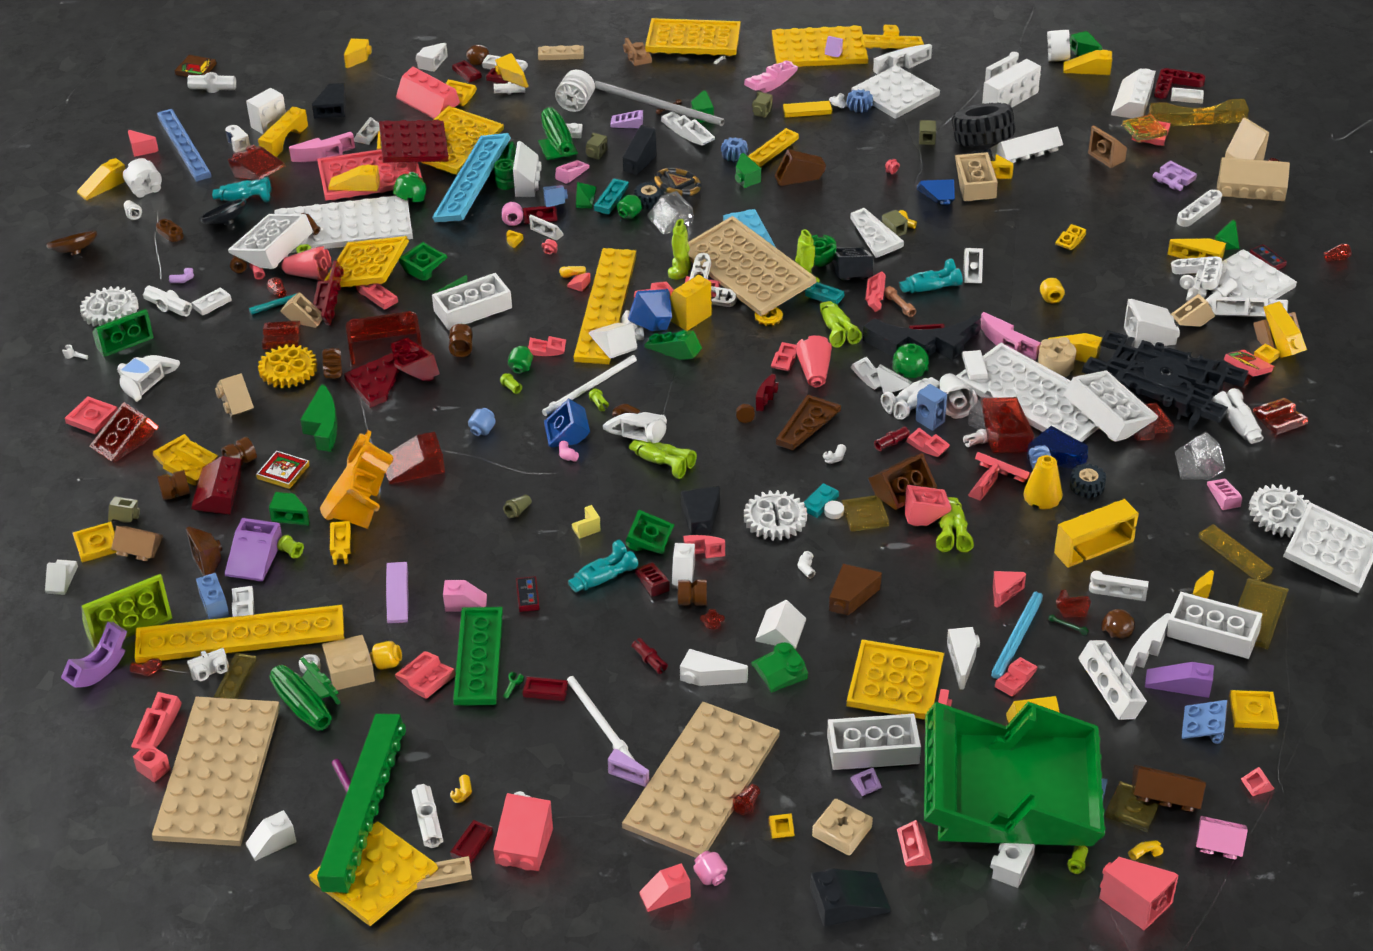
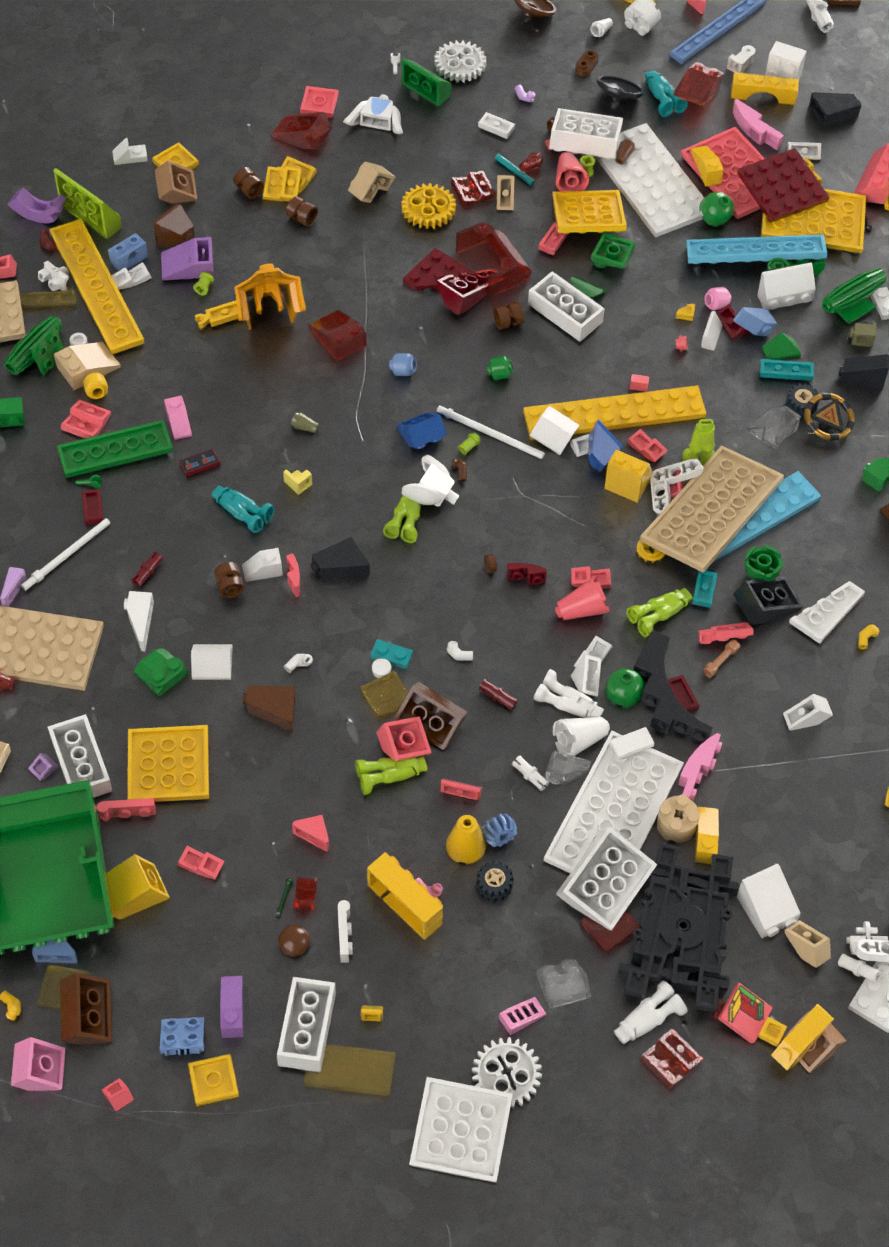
camera: 70 degrees right, 15 degrees up
olive brick [108,496,140,523] -> none
white piece [143,285,192,317] -> none
dark red slope [191,456,241,515] -> none
tile [256,451,310,489] -> none
green slope [269,492,310,526] -> none
green slope [300,385,338,452] -> none
dark red bracket [313,260,344,326] -> none
reddish brown gear [322,348,342,379] -> none
lavender slope [386,562,409,623] -> none
lime pin [500,373,522,394] -> none
coral slope [528,336,566,356] -> none
bright pink slope [555,160,589,184] -> none
yellow arm [559,266,586,279] -> none
bright pink arm [559,441,579,462] -> none
green head [617,195,642,220] -> none
green slope [626,510,675,554] -> none
dark red slope [635,563,670,597] -> none
green slope [644,330,702,360] -> none
clear red plate [700,609,725,629] -> none
white gear [744,490,807,541] -> none
reddish brown wing [776,395,841,450] -> none
lime piece [795,229,820,283] -> none
olive brick [882,210,908,237] -> none
teal piece [899,258,963,293] -> none
coral slope [906,428,950,457] -> none
medium blue brick [916,384,947,431] -> none
white slope [947,627,980,690] -> none
coral plate [975,452,1031,482] -> none
clear red slope [981,397,1034,453] -> none
medium azure axle [991,591,1043,679] -> none
clear blue slope [1027,426,1088,469] -> none
yellow head [1040,278,1065,304] -> none
white brick [1078,640,1147,720] -> none
white slope [1124,613,1171,677] -> none
clear yellow tile [1199,524,1273,582] -> none
white slope [1212,297,1288,318] -> none

